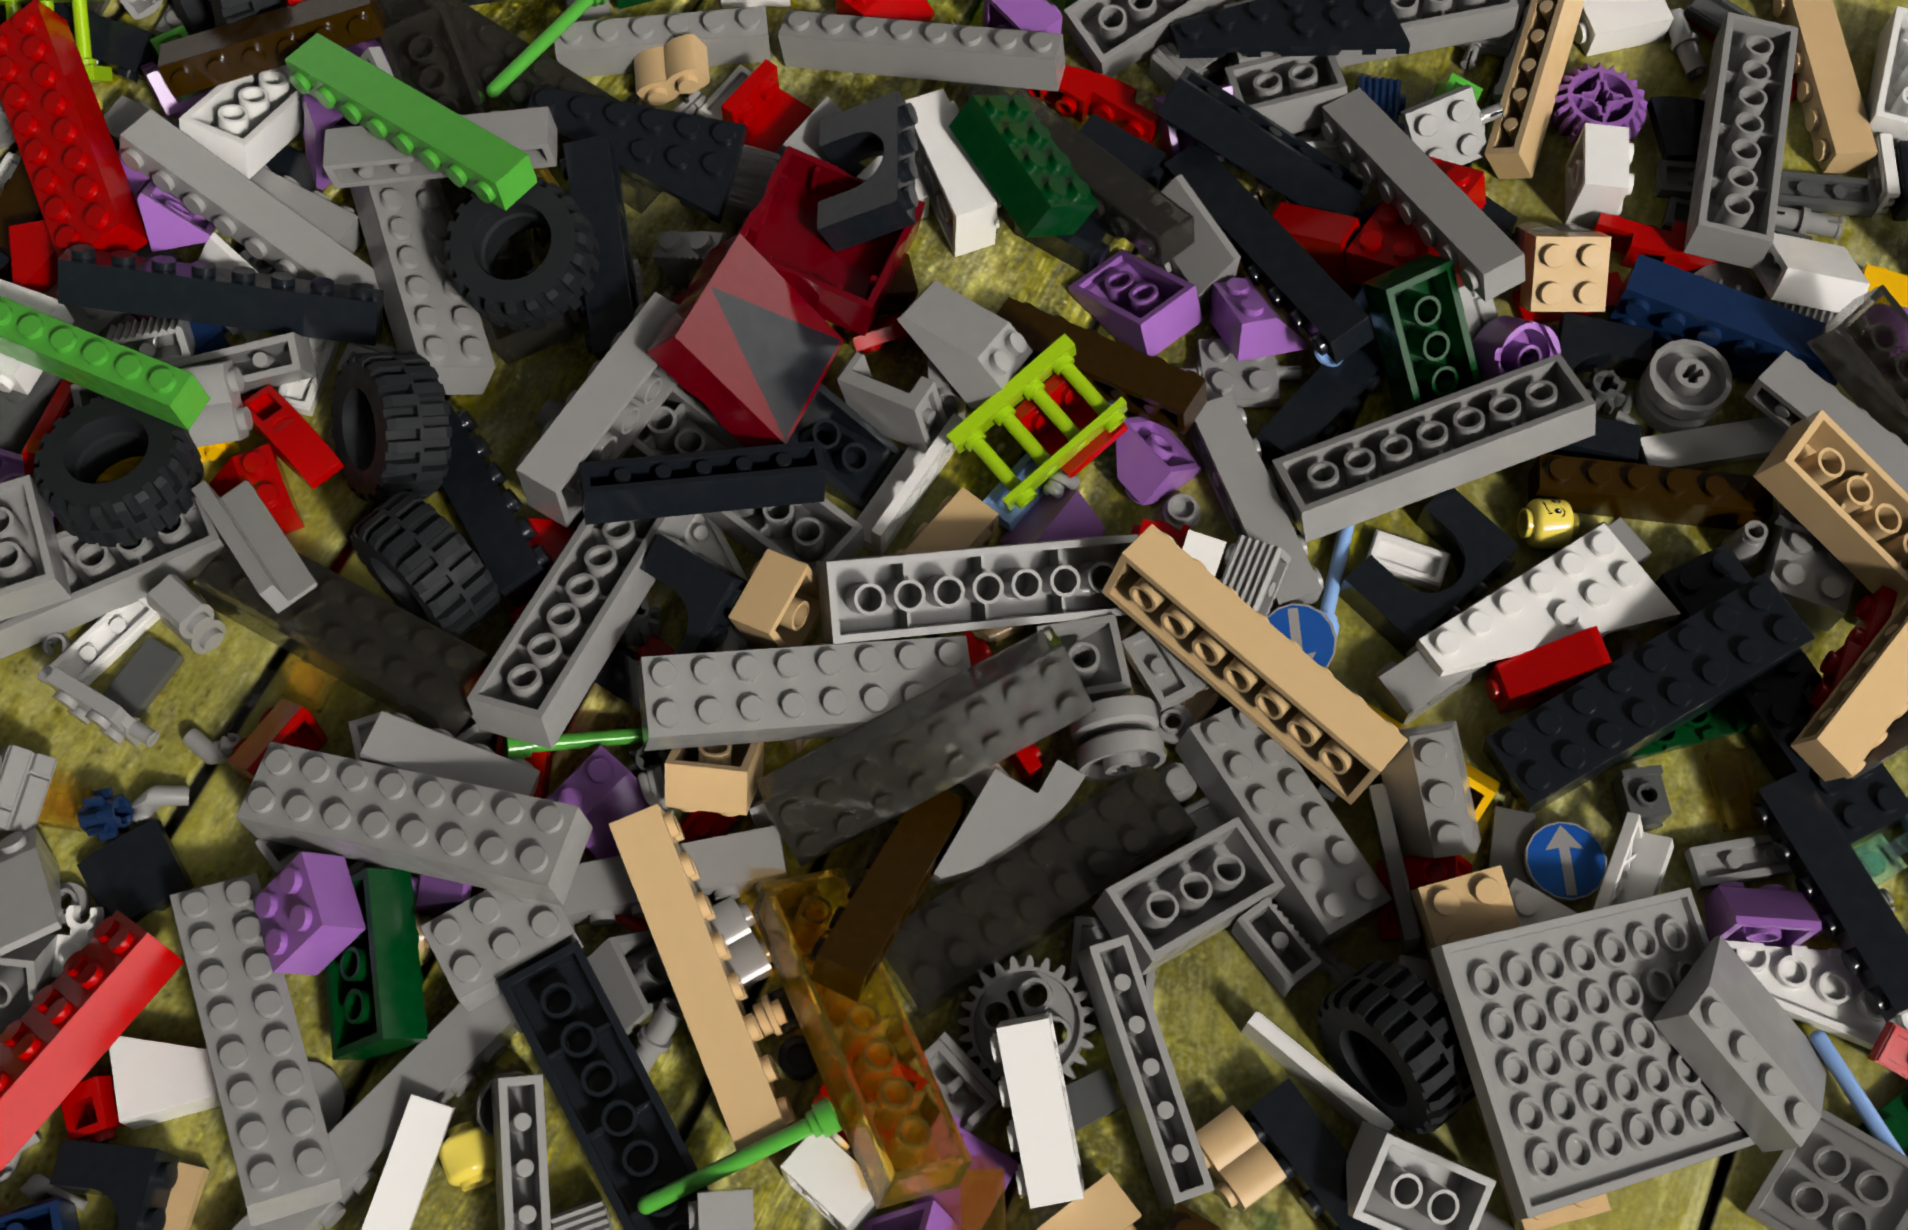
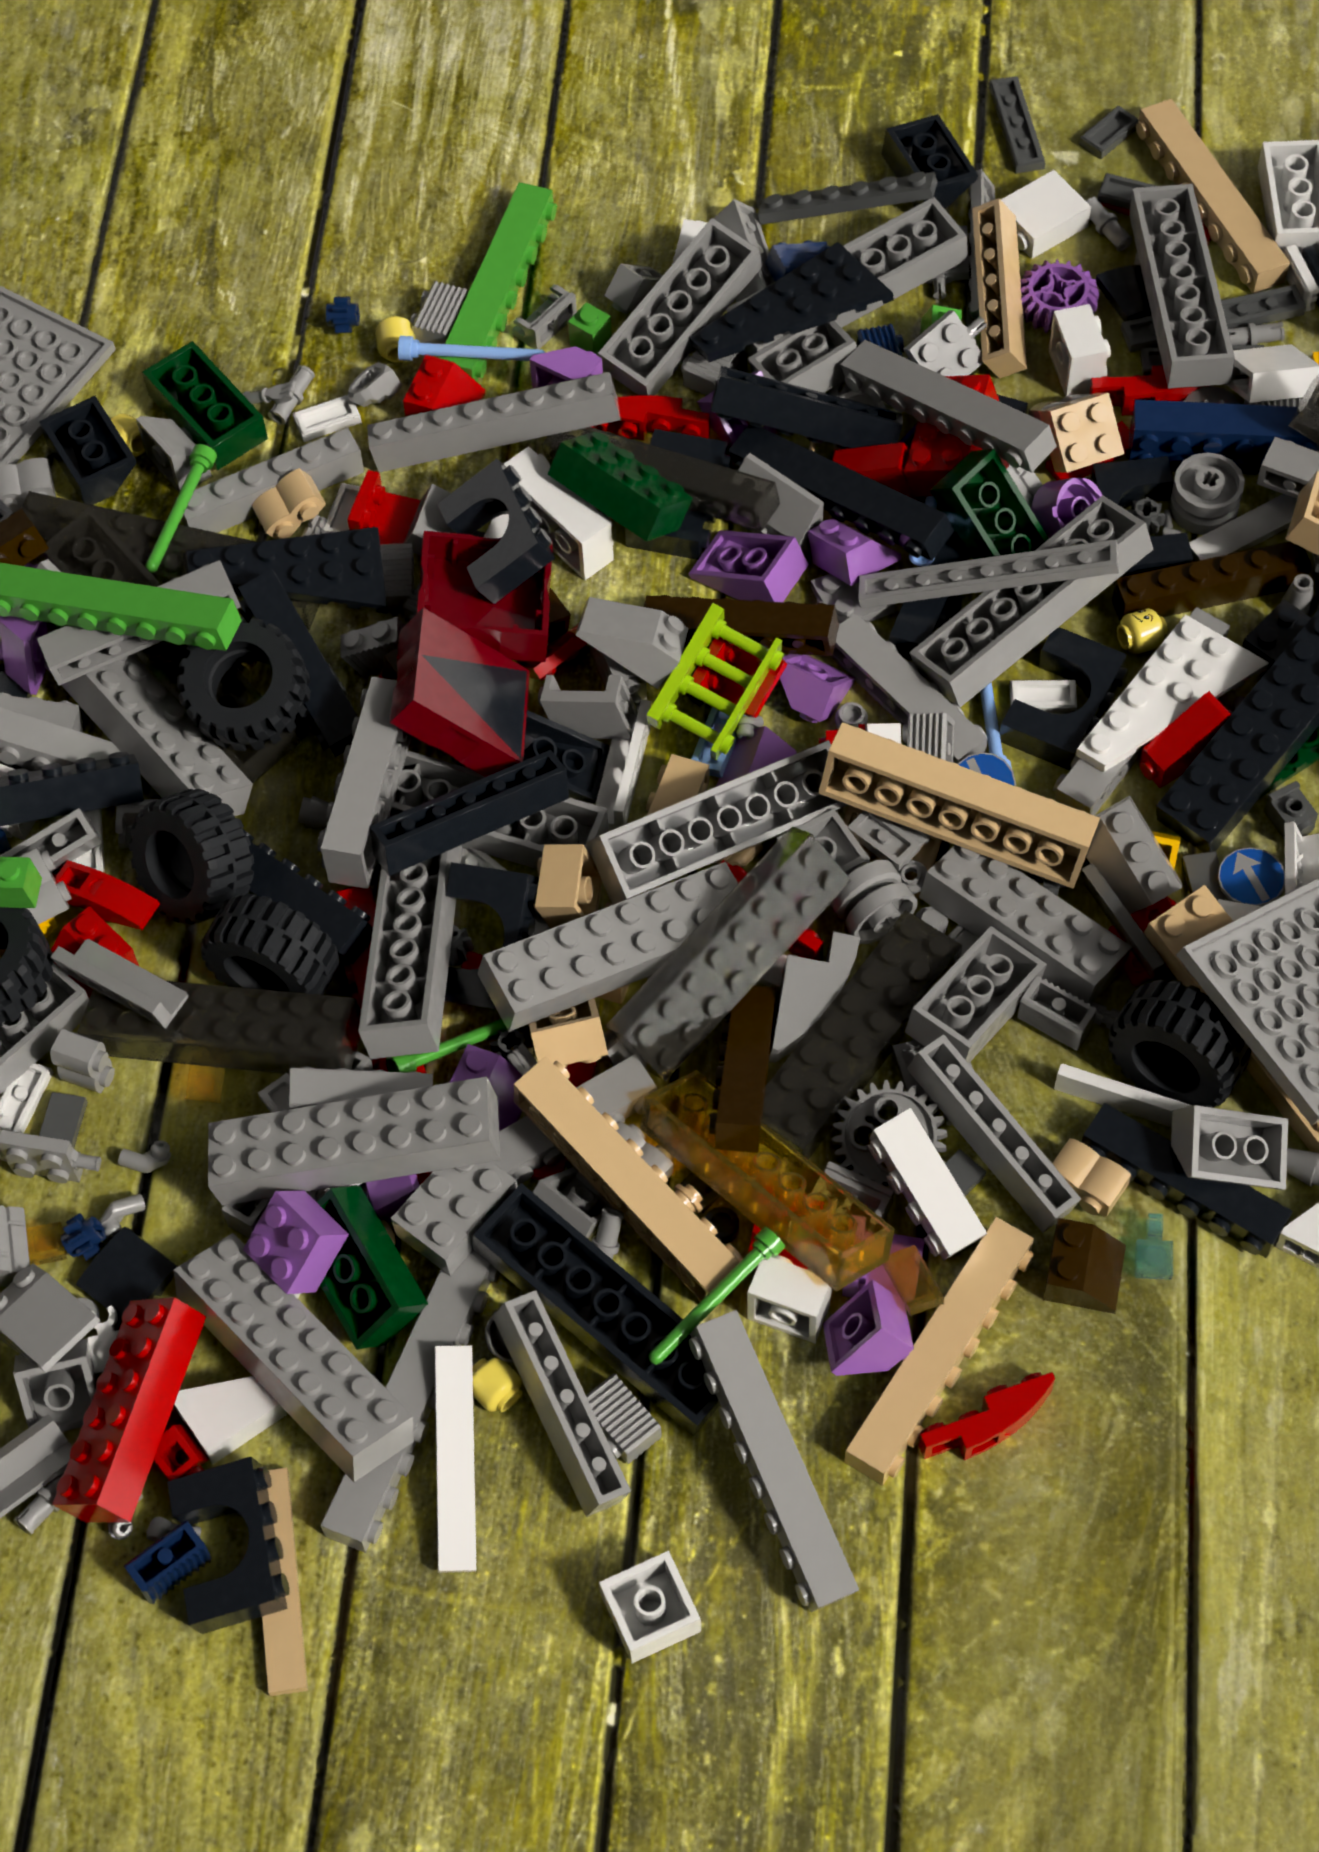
camera: 15 degrees left, 5 degrees down
red slope [227,699,329,784] -> none
none -> light grey plate [858,539,1119,608]

